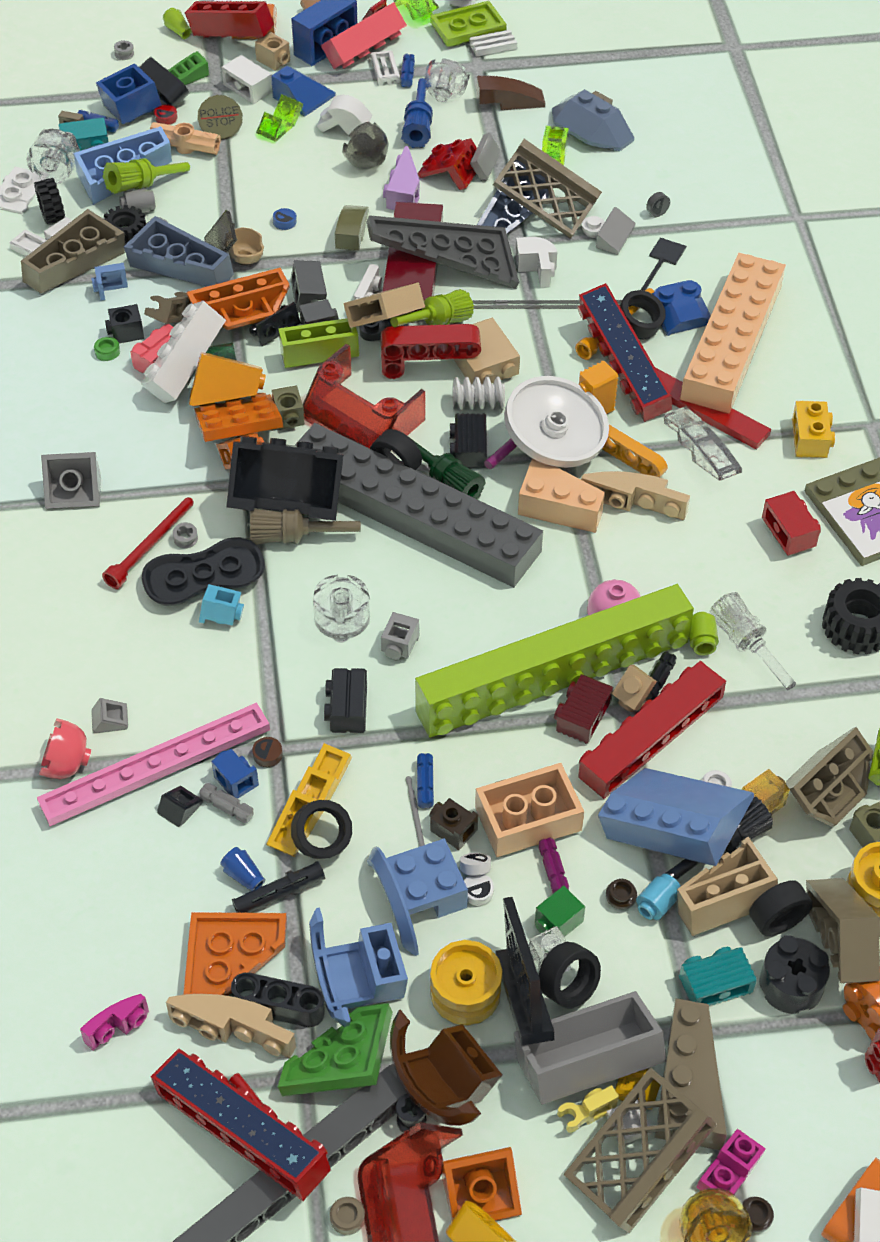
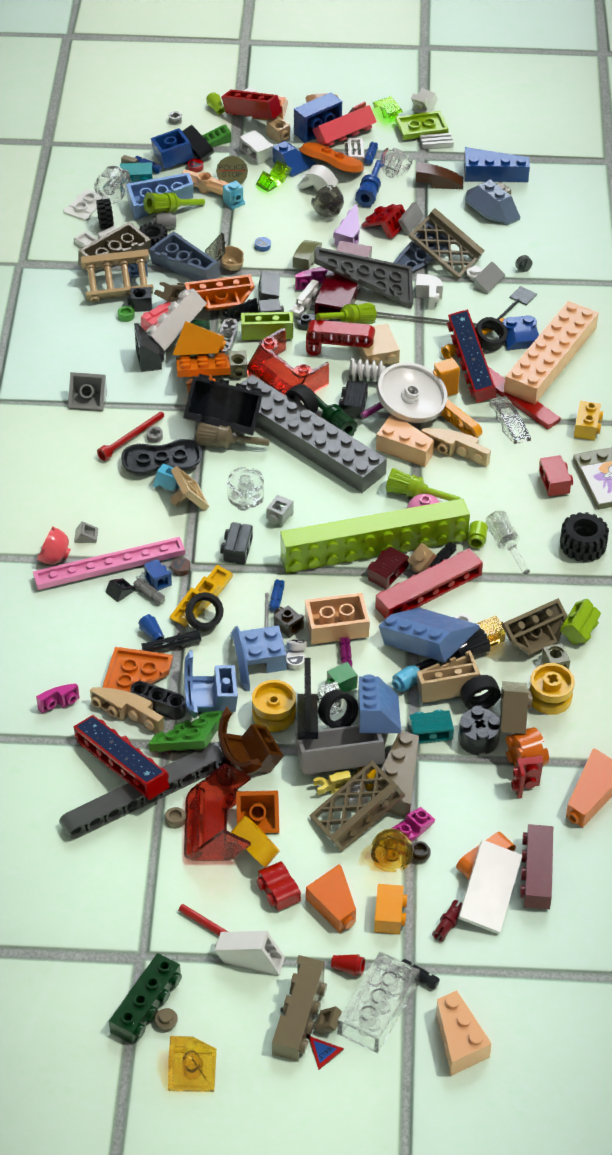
camera: 10 degrees right, 5 degrees down
tan brick [343,282,425,328] -> none
clear neon green brick [542,126,569,165] -> none
dark brown plate [606,879,637,910] -> none
none -> tan fence [81,249,154,302]
none -> black slope [134,323,164,372]
none -> tan tile [170,466,210,511]
none -> light grey beam [218,318,238,356]
none -> medium azure brick [223,181,245,210]
none -> dark pink slope [295,267,328,290]
none -> orange plate [299,142,364,173]
none -> medium blue slope [358,674,401,733]
none -> lime piece [386,468,461,501]
none -> blue wedge [464,147,530,182]

